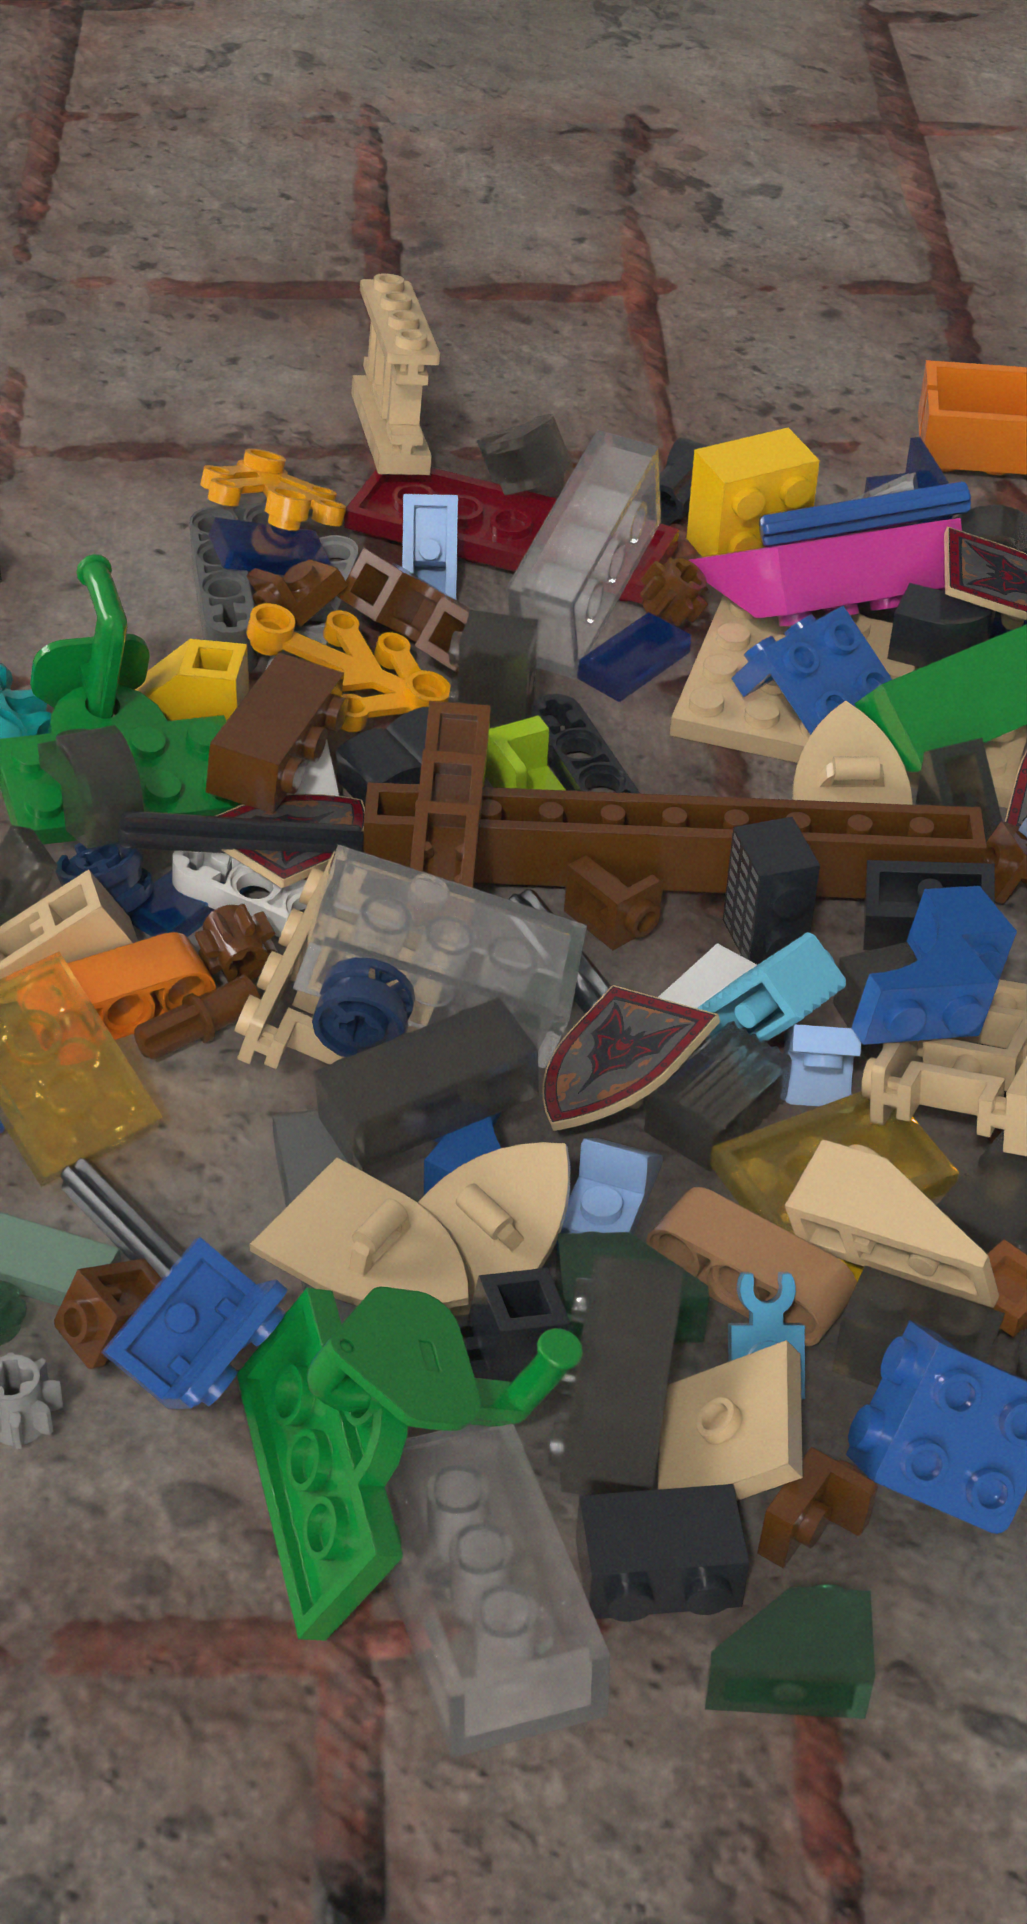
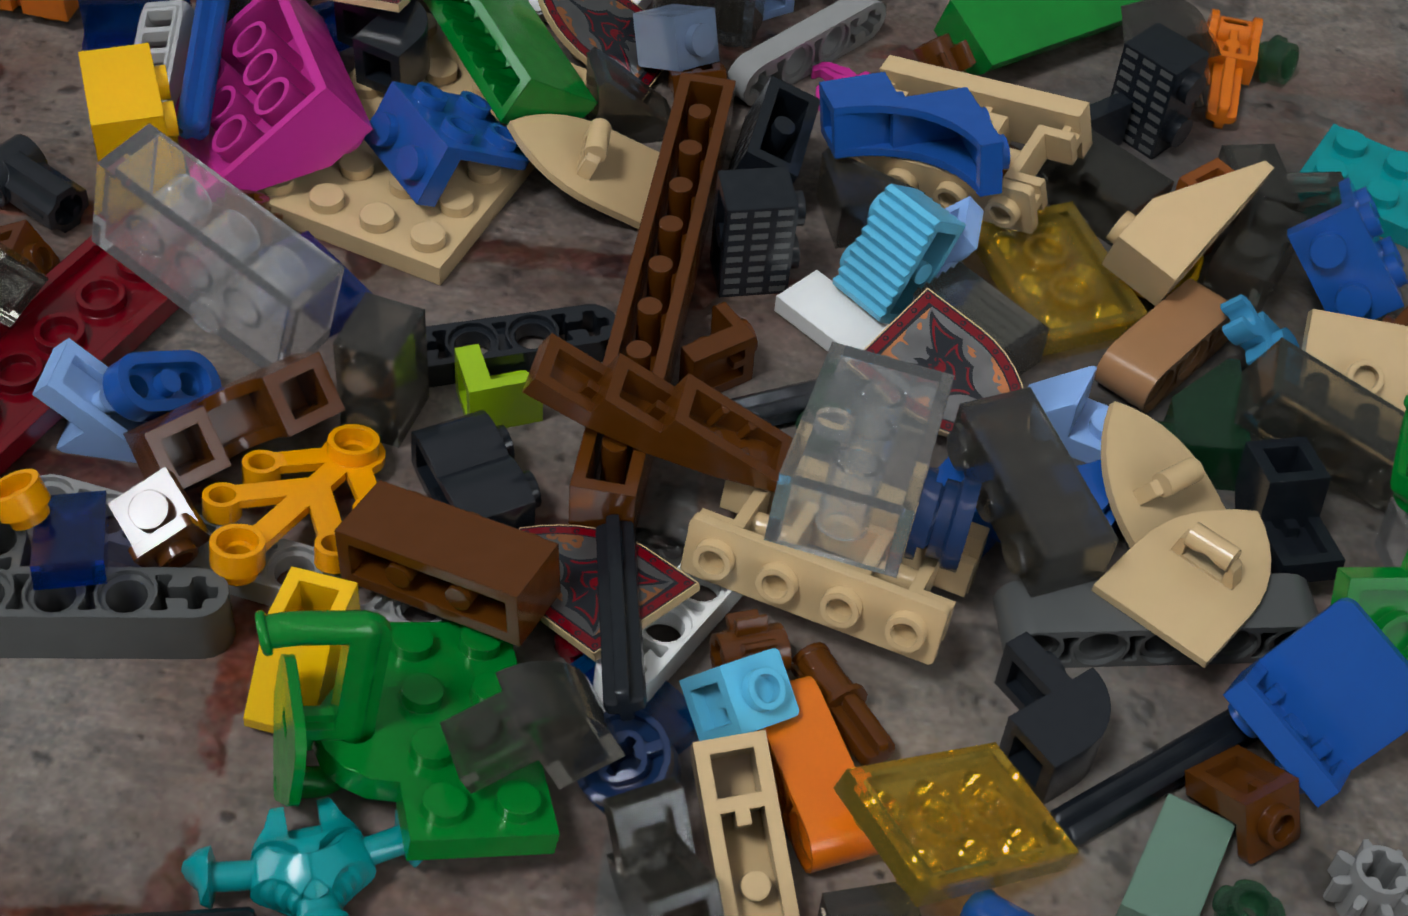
camera: 85 degrees left, 5 degrees up
none -> blue plate [102,350,222,421]
none -> medium azure bracket [679,648,799,741]
none -> black brick [994,631,1111,806]

